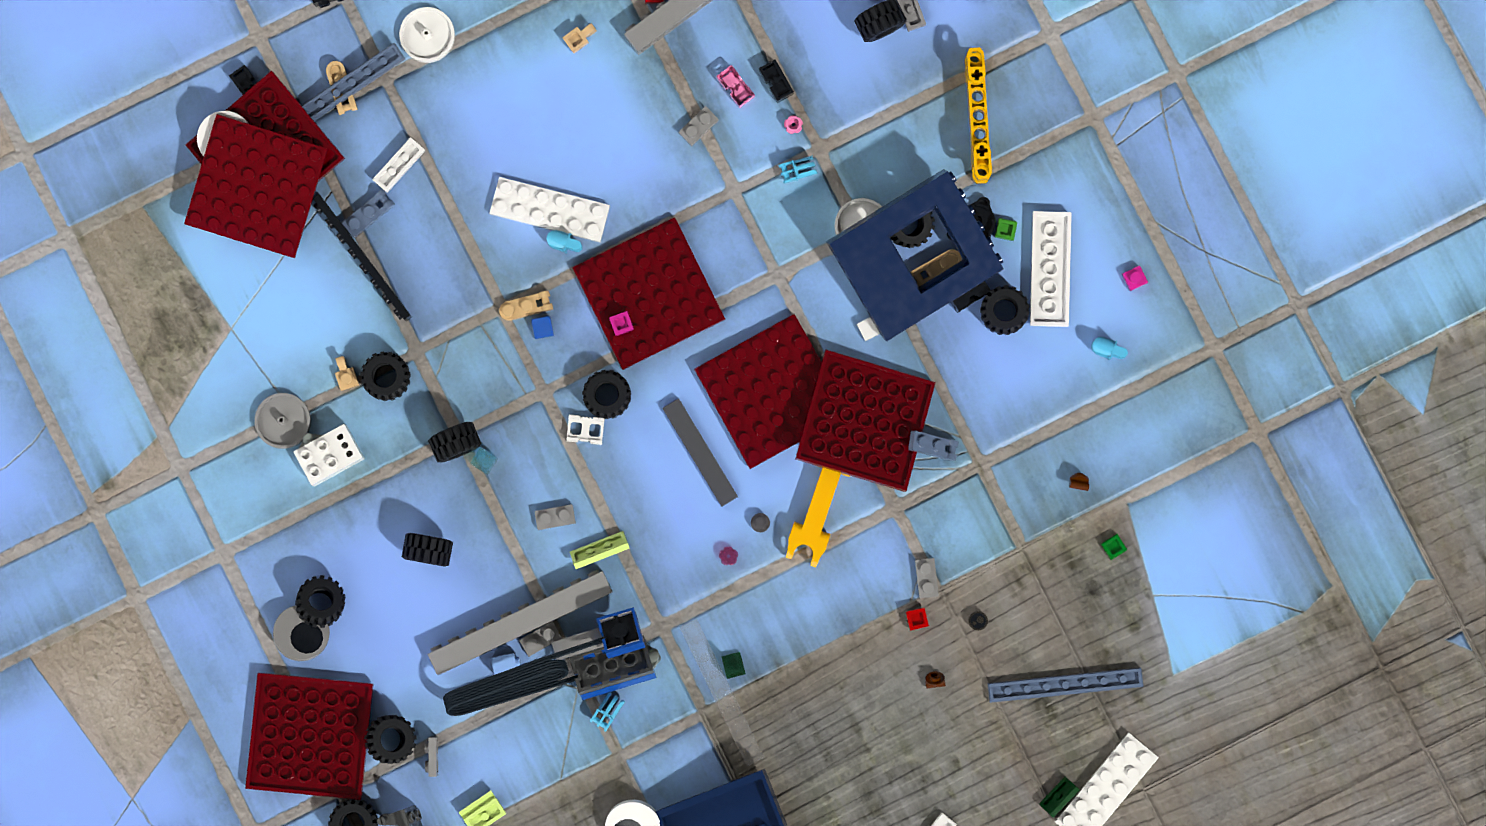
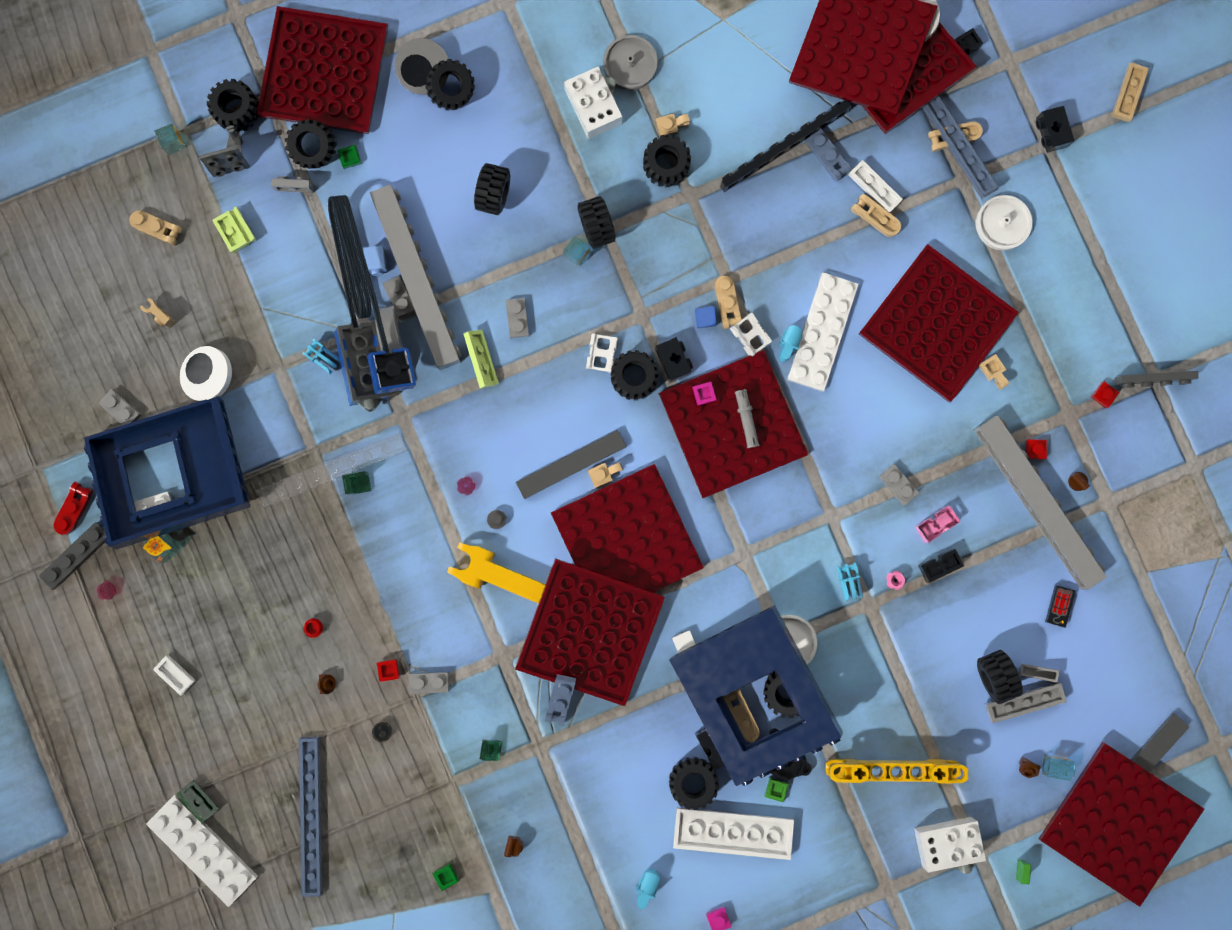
camera: 90 degrees right, 0 degrees up
none -> red plate [303,618,323,638]
none -> green tile [337,144,362,169]
none -> clear green plate [479,739,502,761]
none -> tan plate [587,463,623,488]
none -> black brick [655,337,693,383]
none -> white piece [729,313,772,356]
none -> light grey pin [735,389,760,448]
none -> tan plate [850,194,901,237]
none -> dark red plate [858,244,1019,403]
none -> white piece [914,817,986,874]

